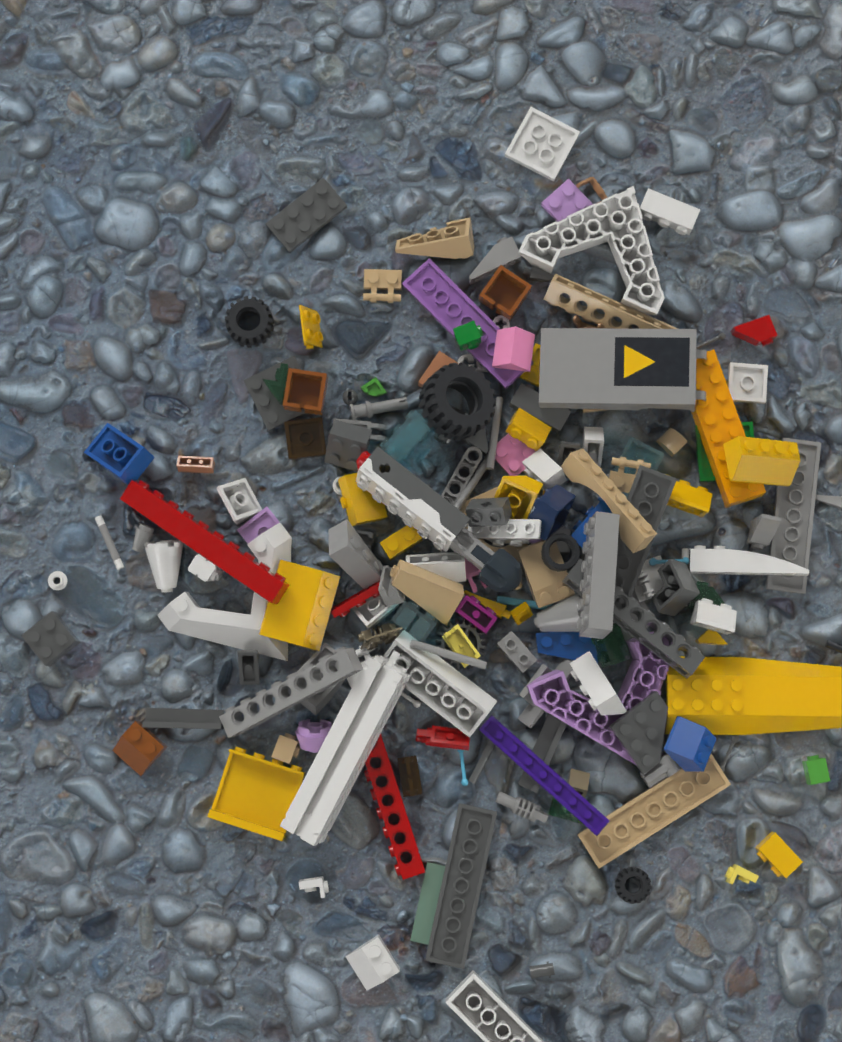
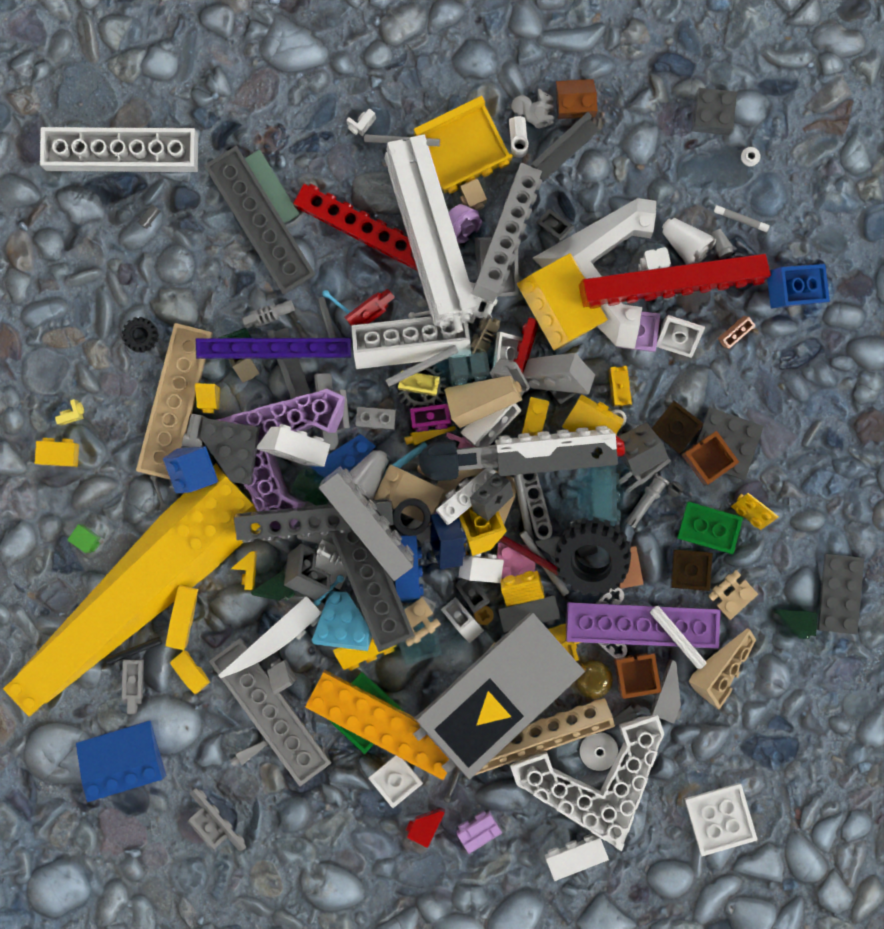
camera: 130 degrees right, 5 degrees up
black tyre [225,296,274,348] -> none
clear green slope [263,363,290,405] -> none
white slope [345,934,400,991] -> none
bright green tile [360,377,387,397] -> none
dark brown hinge [397,755,423,797] -> none
green brick [453,320,484,351] -> none
bright pink slope [492,326,535,372] -> none
yellow tile [510,601,533,626] -> none
lavender plate [541,179,593,222] -> none
tan arch [561,449,657,553] -> none
medium nougat piece [573,315,606,329] -> none
medium nougat piece [576,177,608,204] -> none
tan brick [656,428,688,458] -> none
white slope [690,598,737,635] -> none
yellow slope [723,436,800,487] -> none
none -> yellow slope [165,585,198,650]
none -> yellow slope [170,650,210,694]
none -> yellow slope [195,383,220,414]
none -> medium azure plate [312,591,372,651]
none -> light grey bar [364,134,440,147]
none -> lavender brick [457,810,502,854]
none -> pearl gold wheel [474,605,494,625]
none -> dark red piece [499,535,558,575]
none -> white piece [509,116,528,158]
none -> light grey animal [511,89,554,129]
none -> clear yellow cylinder [575,660,613,699]
none -> white dish [580,732,618,771]
none -> yellow hinge [608,366,632,407]
none -> white axle [650,606,706,669]
none -> dark brown plate [670,549,713,591]
none -> green plate [677,502,743,554]
none -> clear green slope [774,609,818,639]

